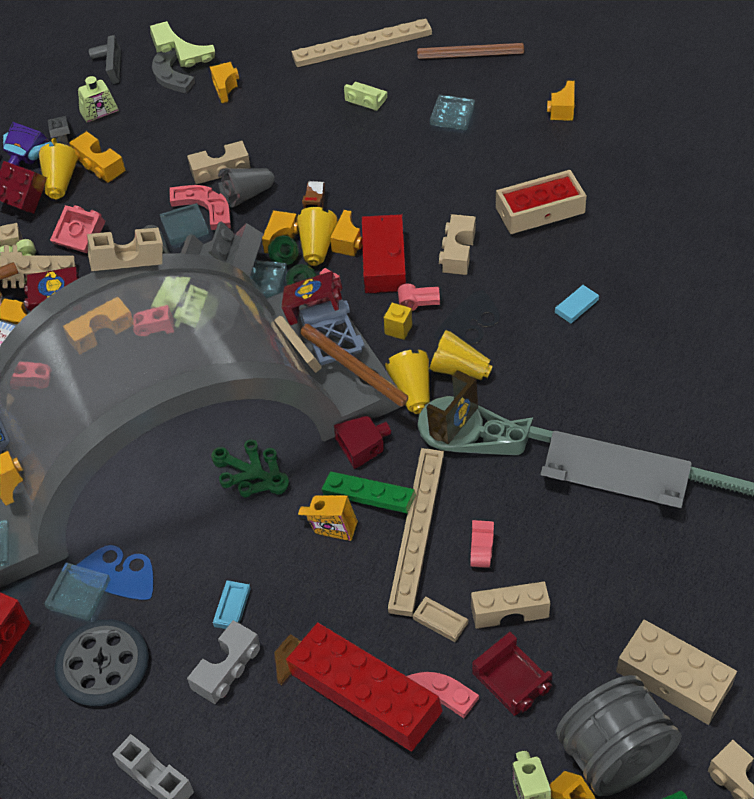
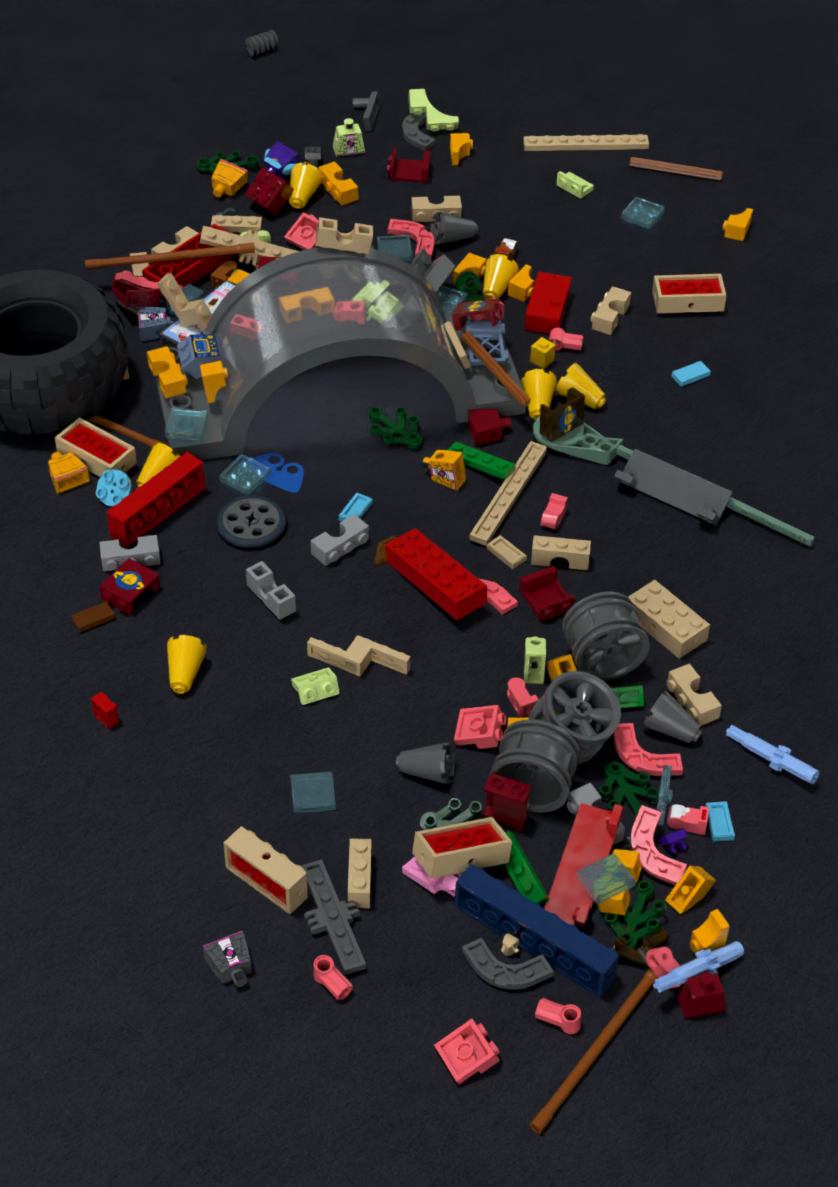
camera: 10 degrees right, 5 degrees down
none -> dark red panel [387,148,431,183]

